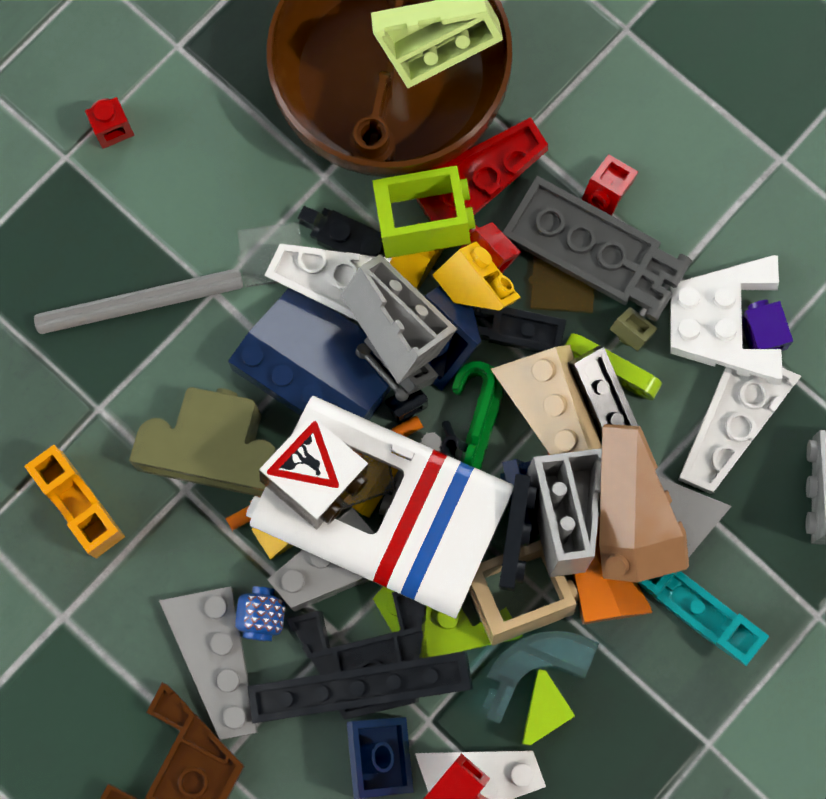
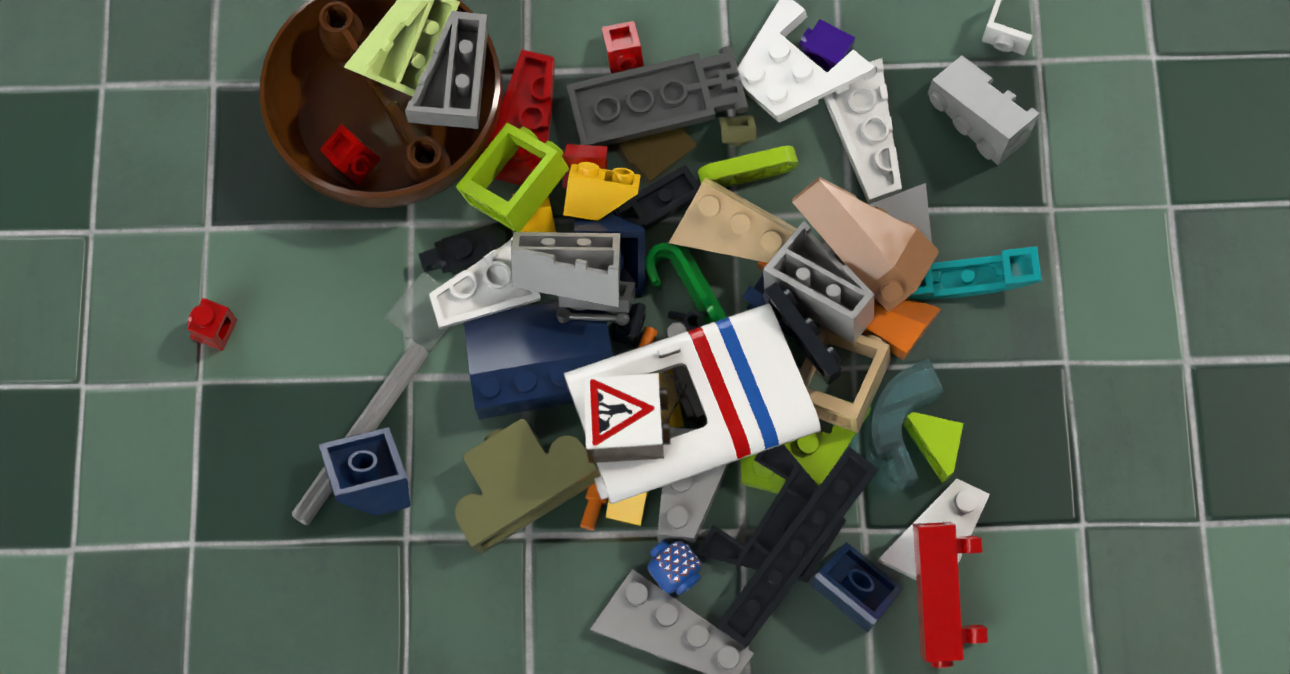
camera: 45 degrees left, 5 degrees down
light orange arch [24,444,125,559] -> none
plate [568,346,638,440] -> none
none -> dark blue slope [318,427,411,516]
none -> red bracket [319,124,380,184]
none -> light grey wedge [405,11,488,129]

